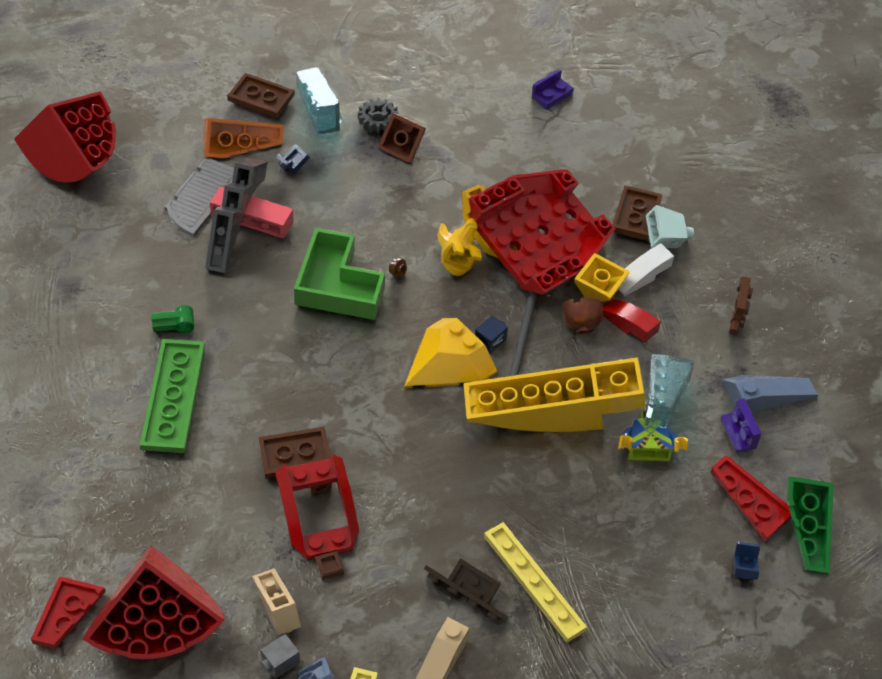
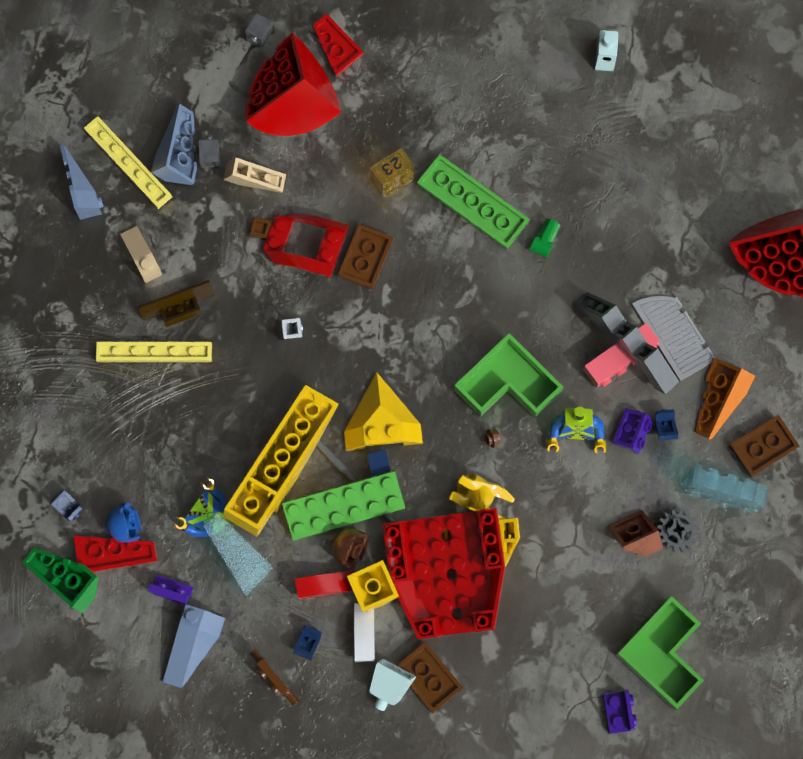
camera: 125 degrees right, 25 degrees up
none -> blue cylinder [105,503,141,543]
none -> flat silver brick [276,318,303,339]
none -> bright green plate [282,470,405,540]
none -> dark blue bracket [293,625,322,661]
none -> clear yellow brick [370,148,414,197]
none -> torso [546,407,606,453]
none -> dark purple bracket [612,408,652,454]
none -> bright green piece [615,596,704,710]

